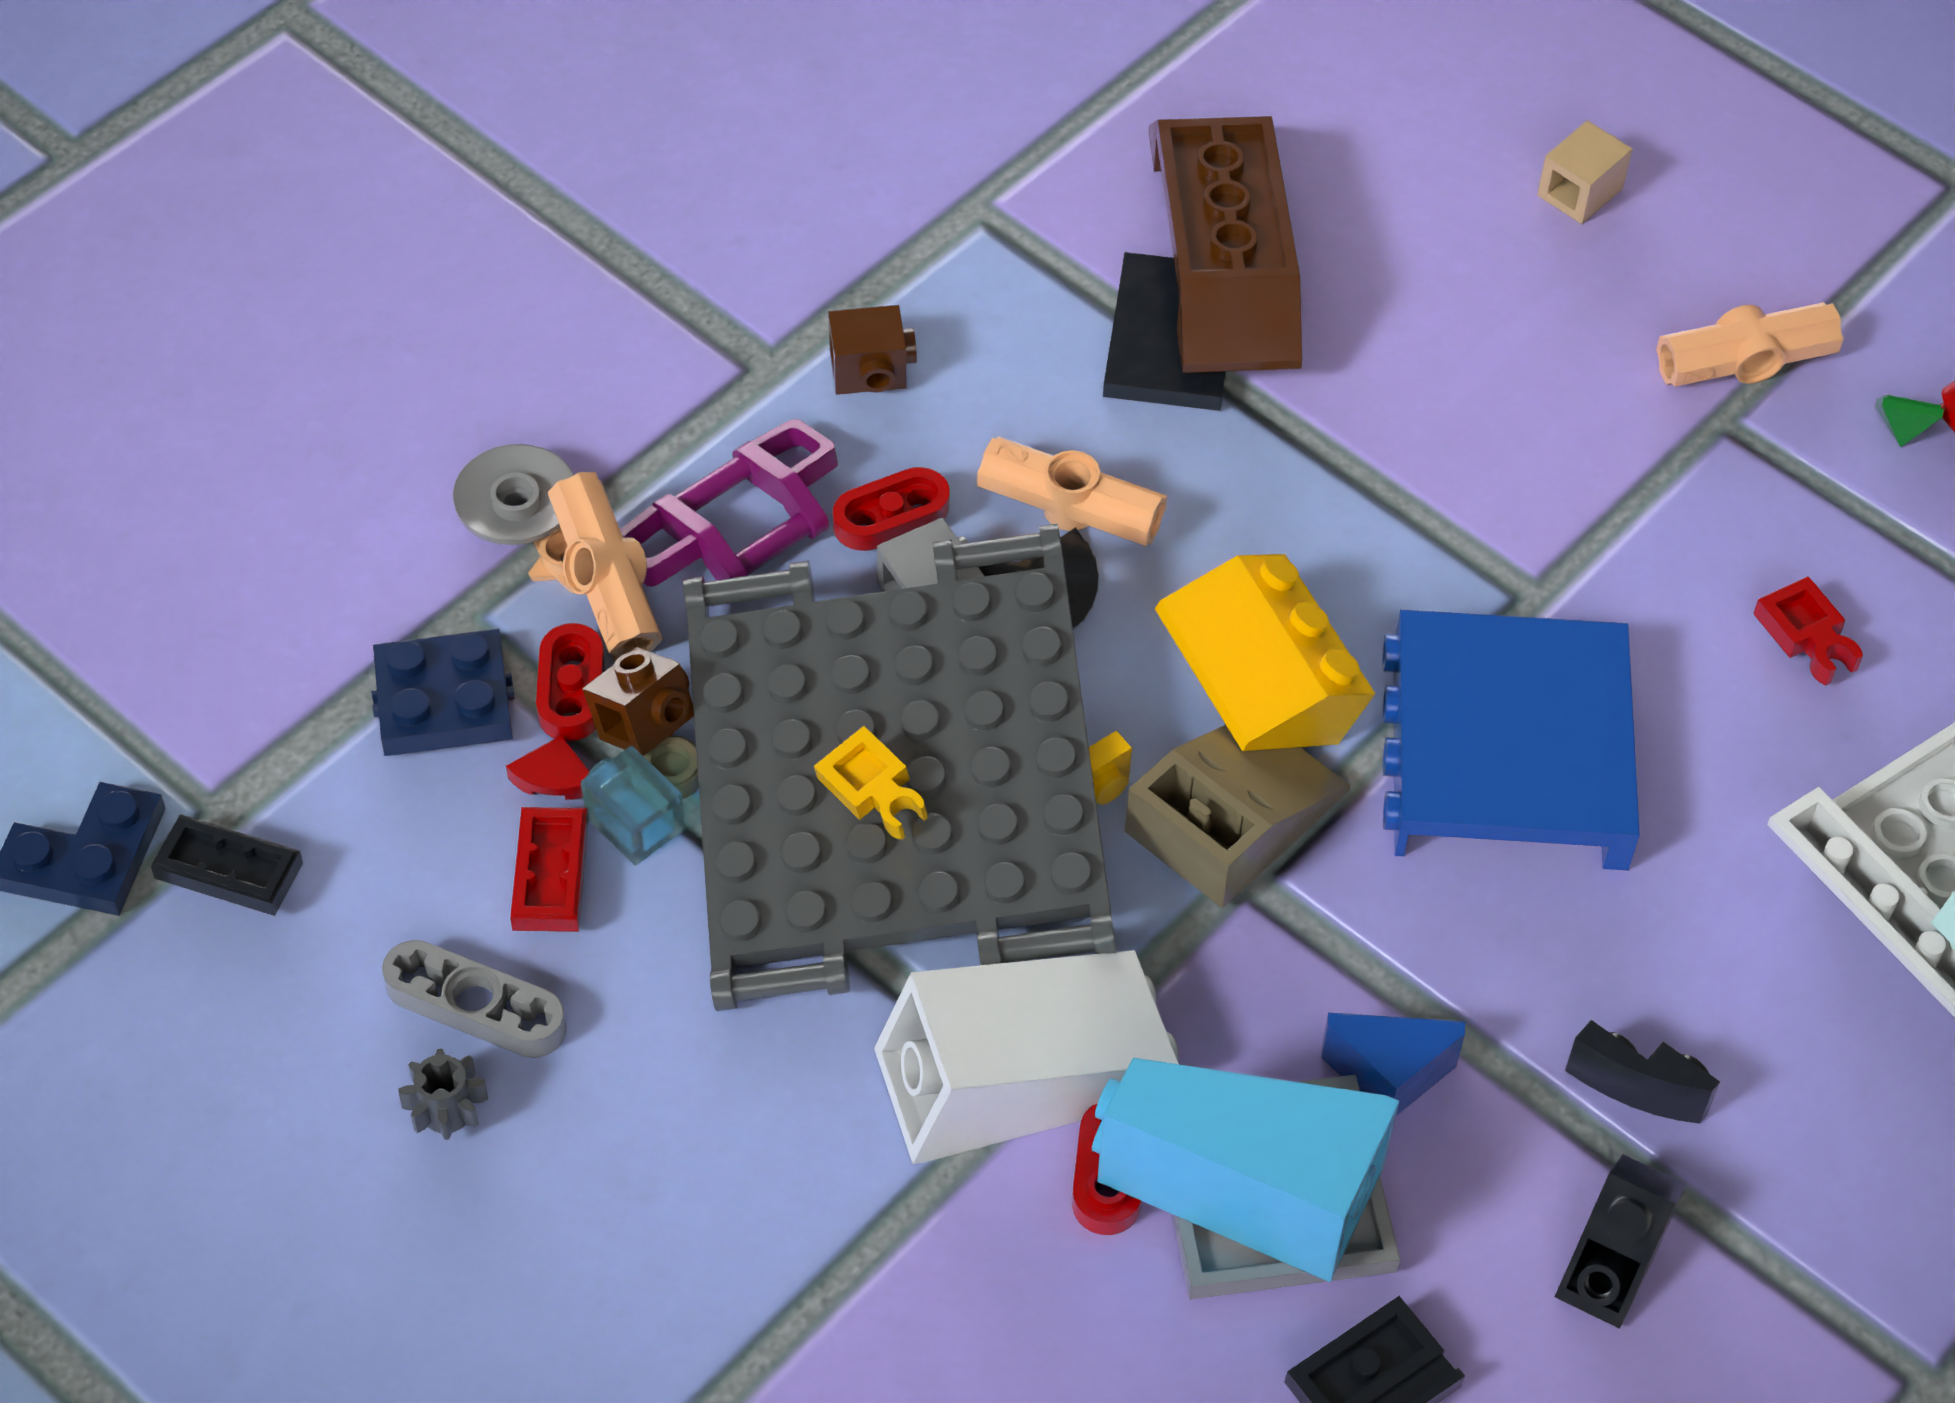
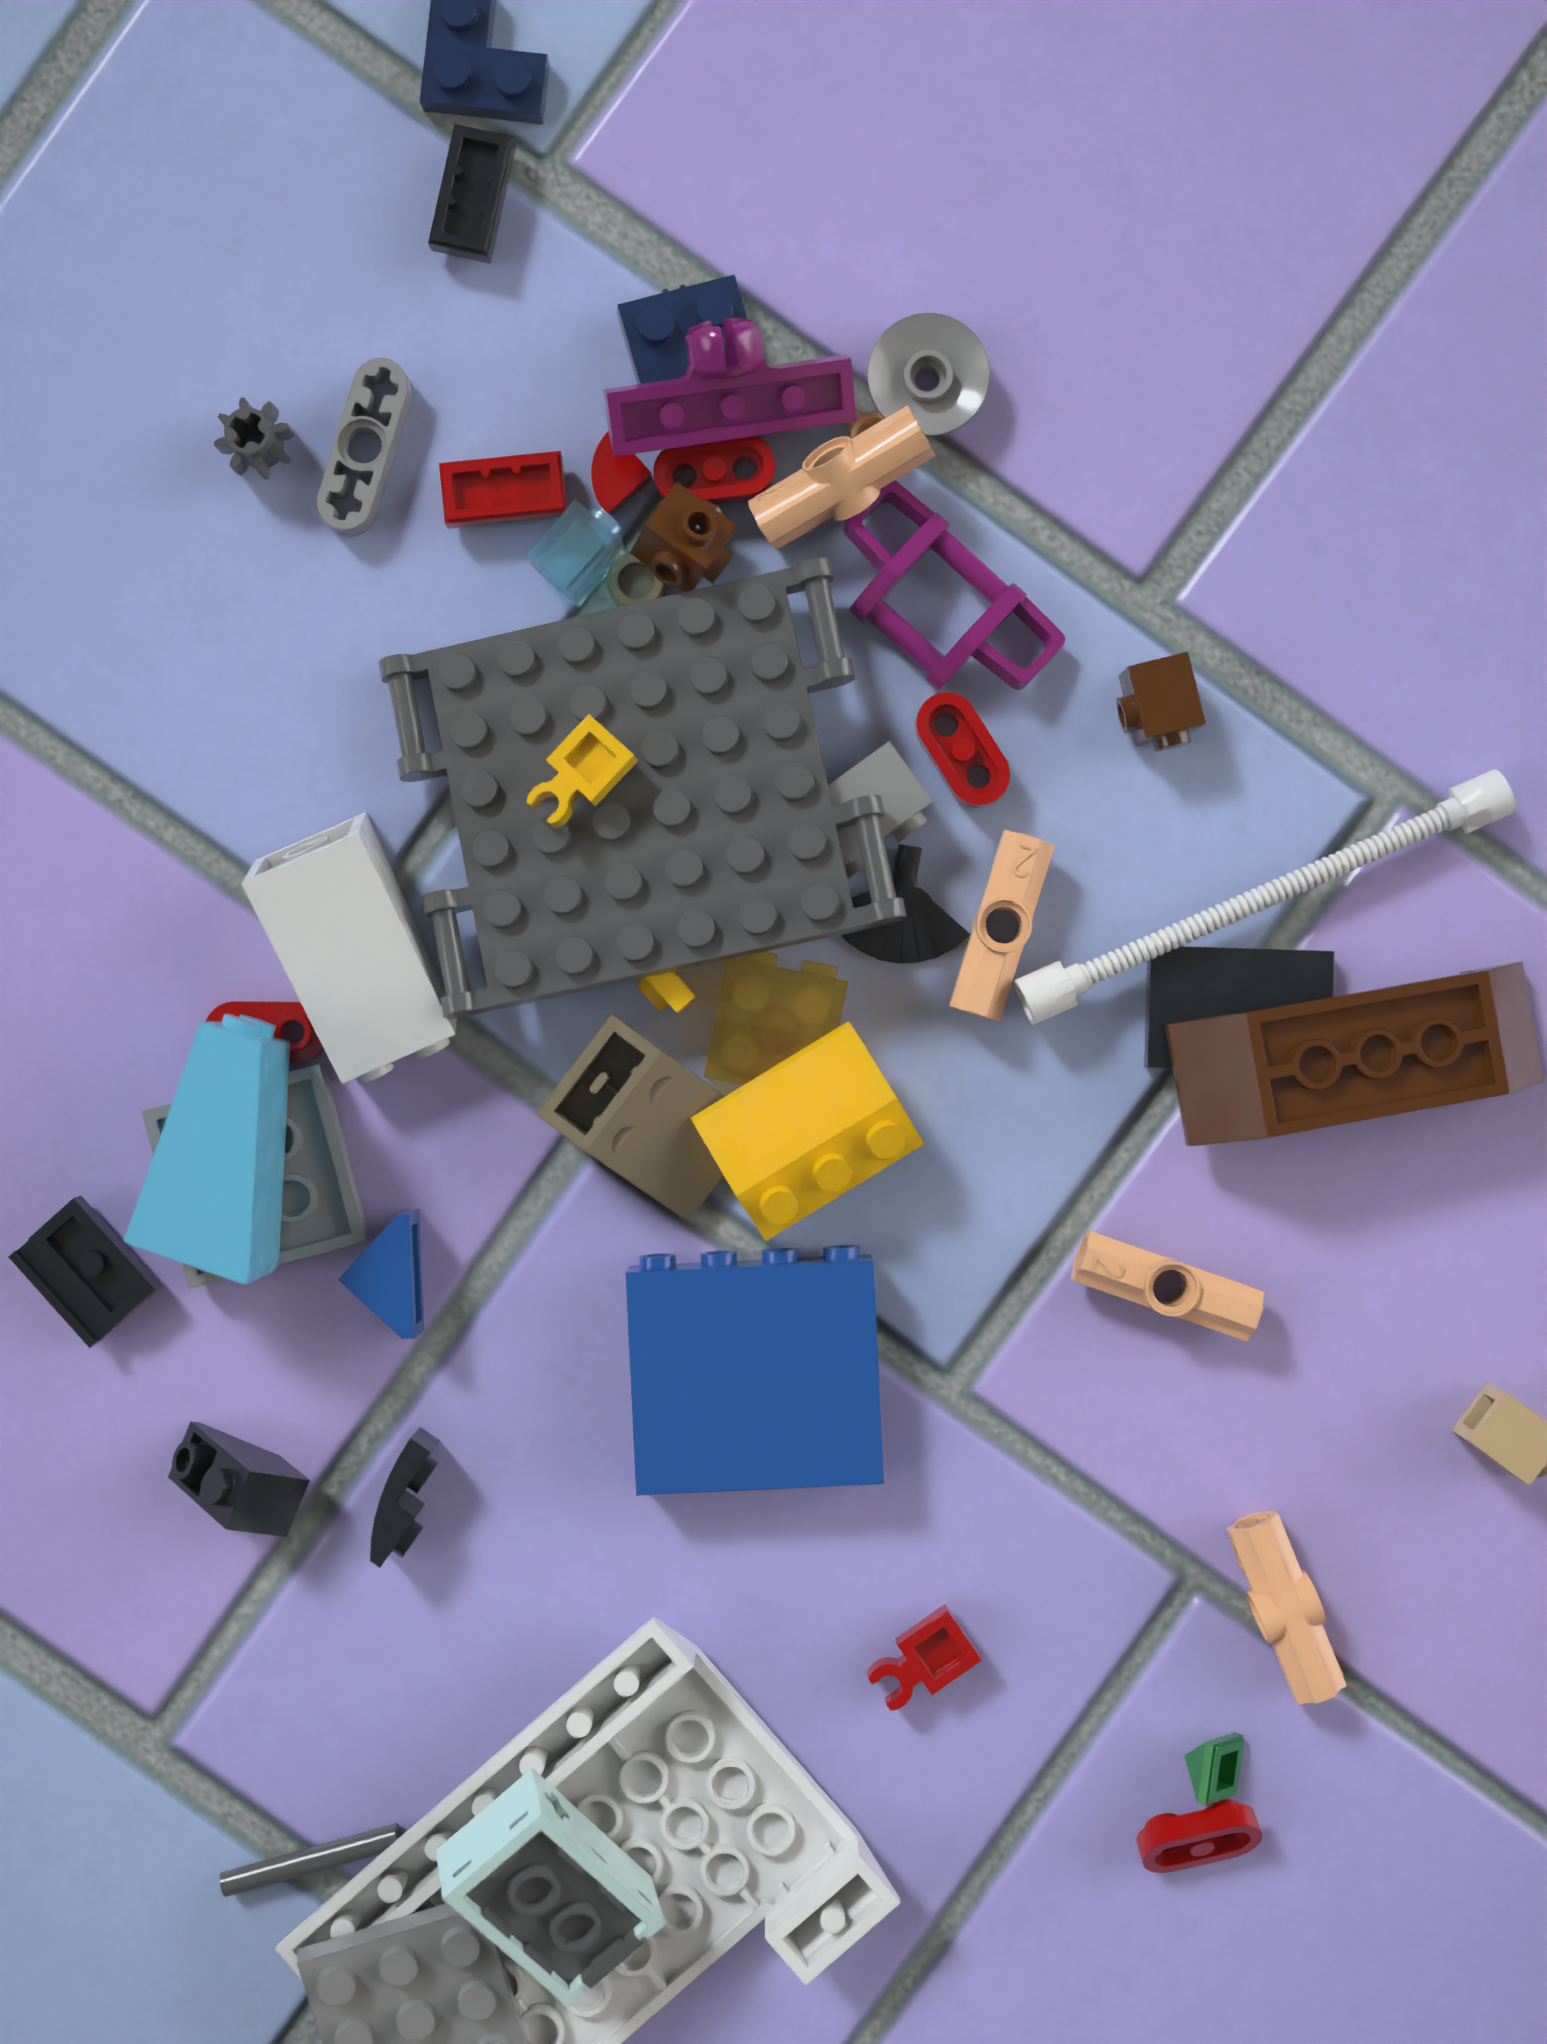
camera: 85 degrees right, 35 degrees up
none -> magenta plate [603,318,857,457]
none -> clear yellow plate [704,952,848,1085]
none -> white hose [1013,769,1516,1025]
none -> light nougat piece [1070,1230,1265,1342]

